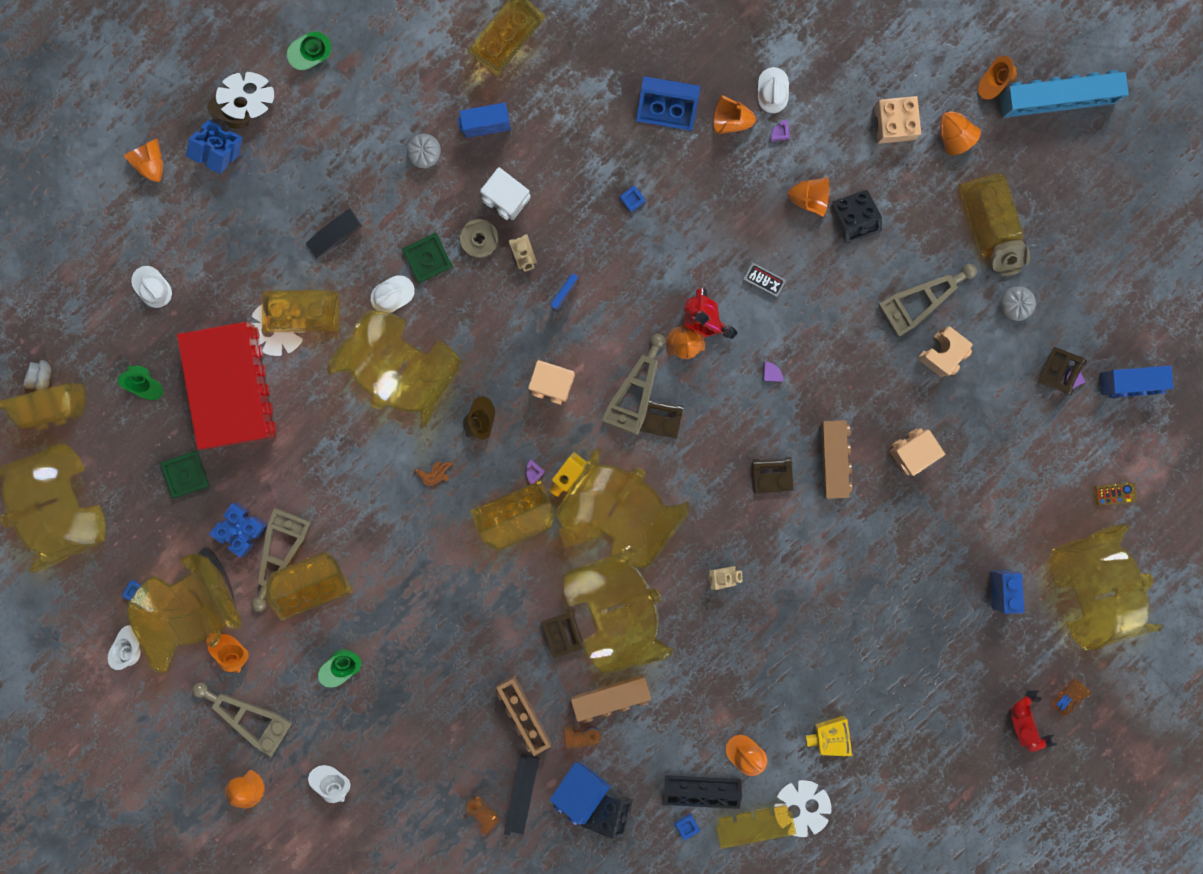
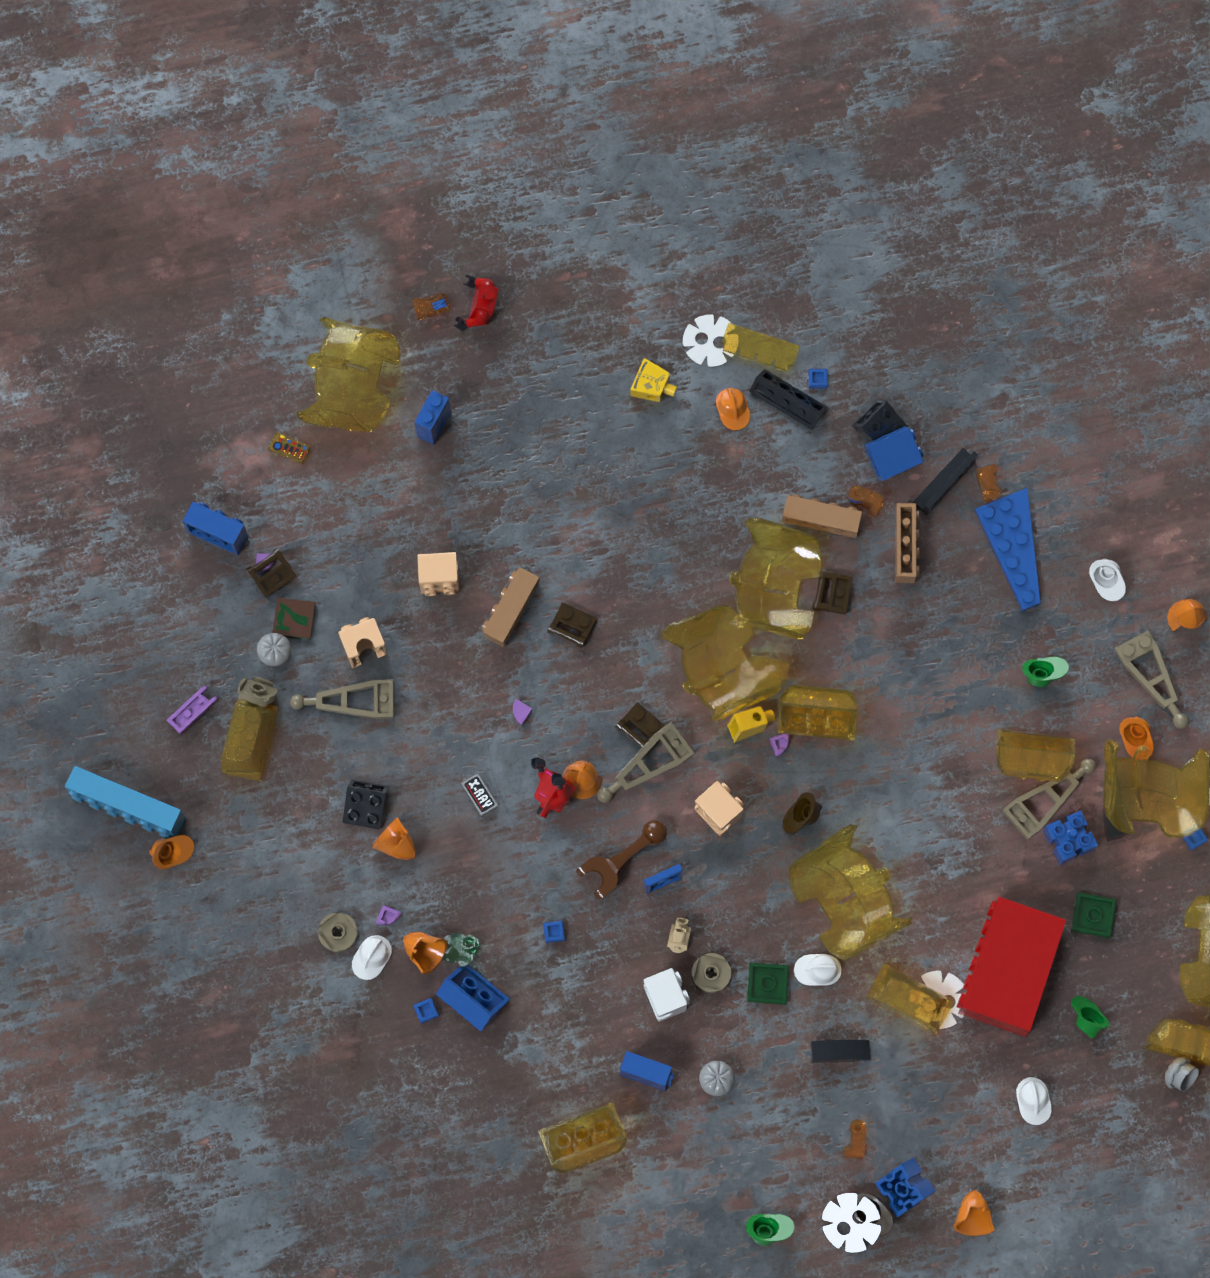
camera: 150 degrees left, 15 degrees down
dark orange piece [414,461,453,486] -> none
tan hips [708,566,743,590] -> none
light nougat piece [874,96,921,144] -> none
orange helmet [940,111,981,155] -> none
none -> medium lavender hinge [167,685,218,735]
none -> reddish brown tile [272,598,316,640]
none -> dark tan plate [318,913,358,953]
none -> blue tile [413,998,439,1024]
none -> clear green plate [443,932,480,967]
none -> reddish brown piece [576,820,667,900]
none -> clear orange leg [843,1119,867,1159]
none -> blue wing [975,488,1040,612]

